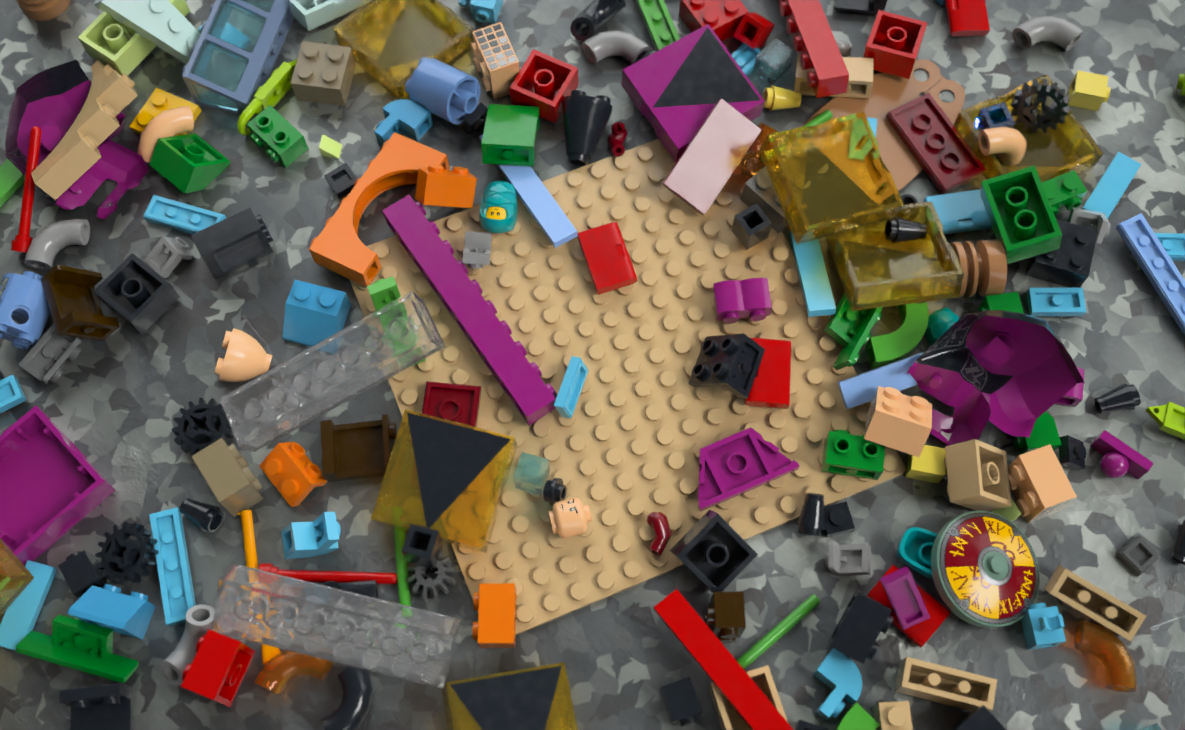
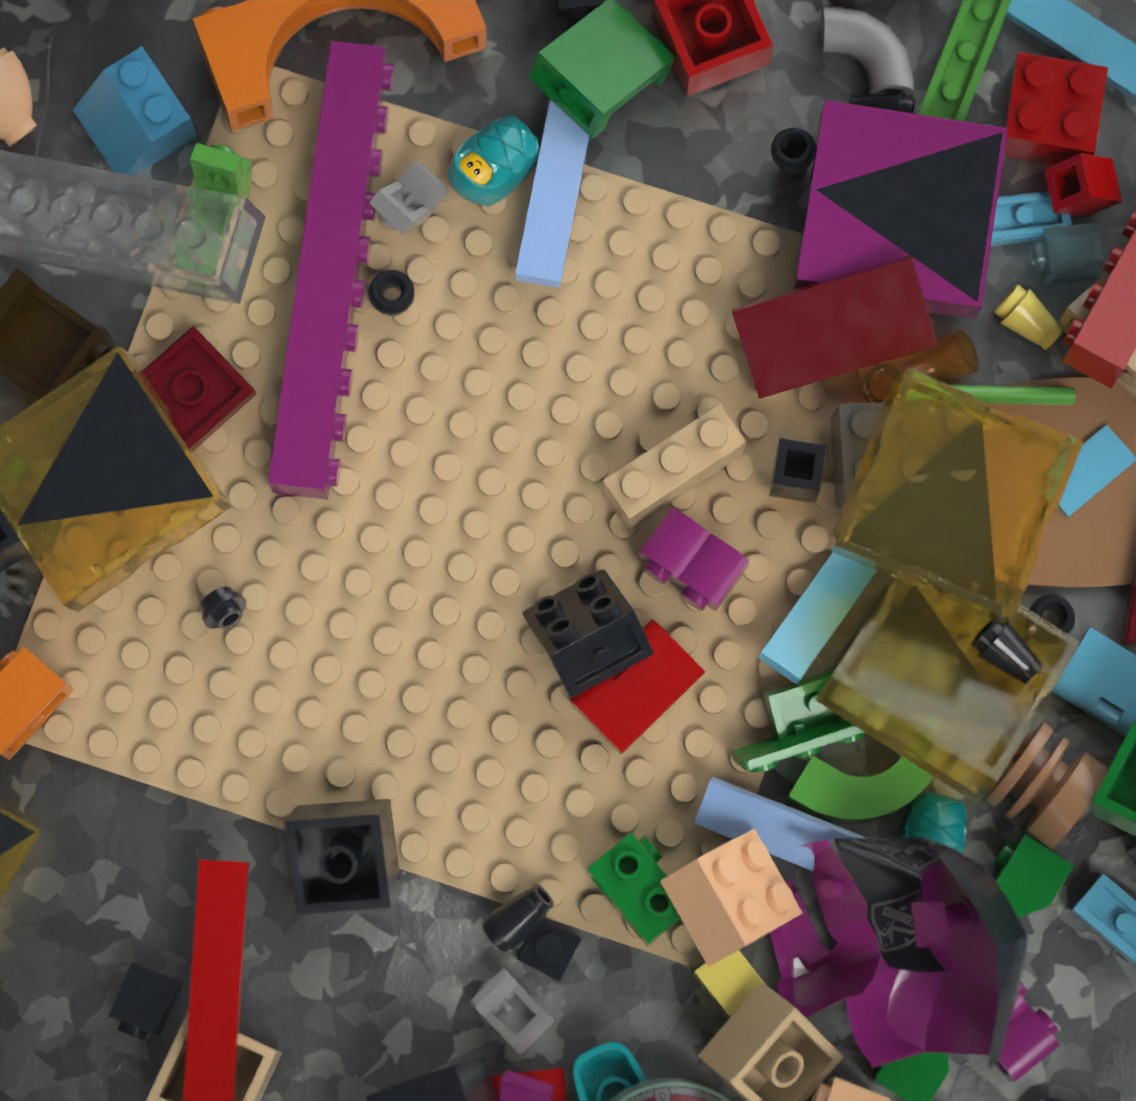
camera: 40 degrees right, 10 degrees up
orange brick [415,165,477,208] -> none
clear light blue brick [513,452,551,495] -> none
light nougat head [548,497,592,538] -> none
medium azure tile [554,356,589,419] -> none
black cone [562,90,612,166] -> none
red piece [577,222,638,295] -> none
dark red arm [607,122,627,156] -> none
dark red arm [647,512,672,556] -> none
magenta wing [698,427,800,512] -> none
dark brown brick [705,591,746,643] -> none
bright green bar [736,594,821,669] -> none
none -> black plate [368,270,415,316]
none -> tan brick [602,404,746,530]
none -> black cone [771,127,816,179]

